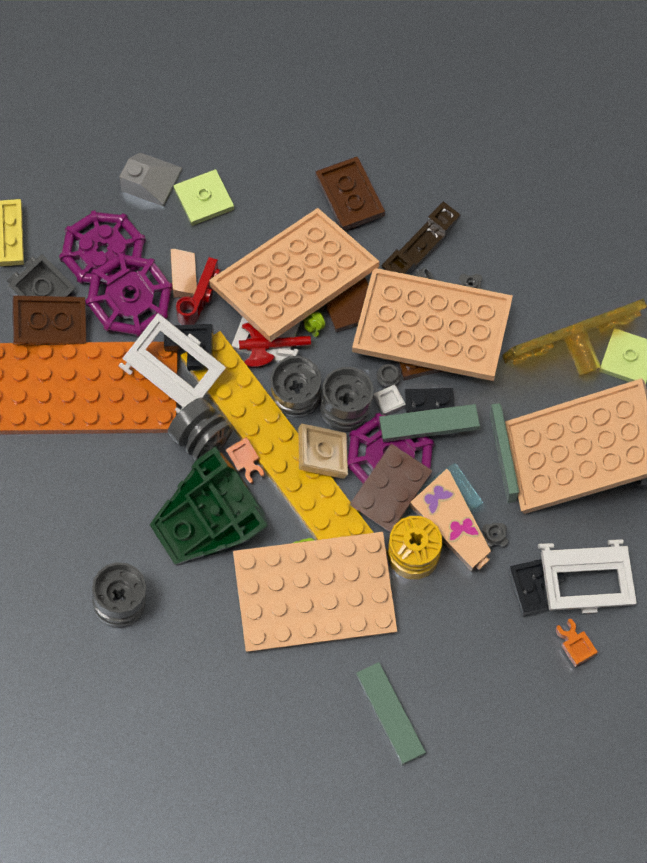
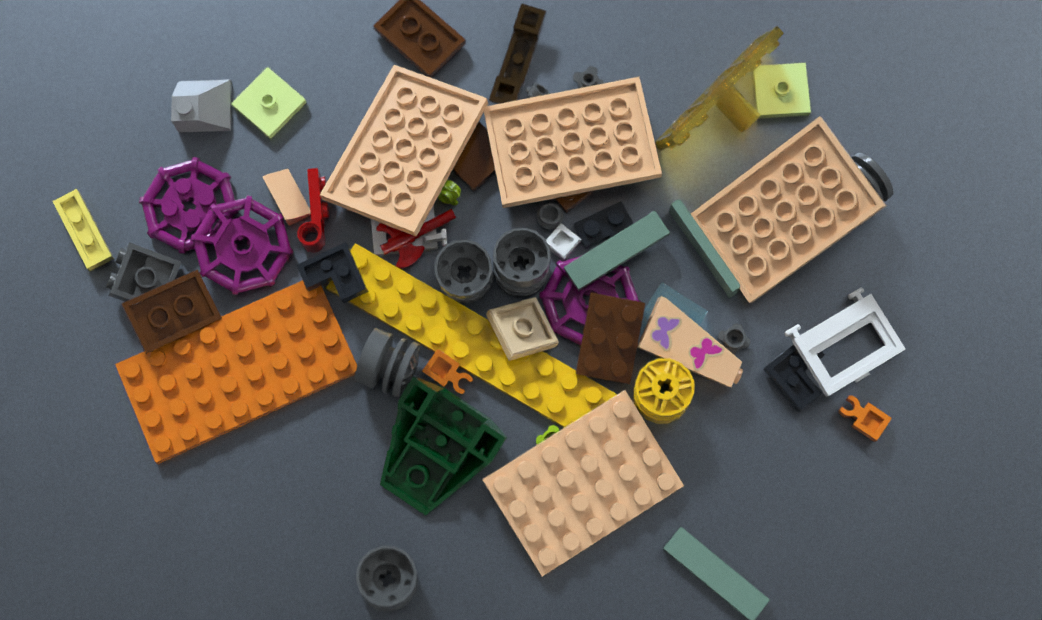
camera: 20 degrees left, 10 degrees up
white piece [119,313,226,413] -> none

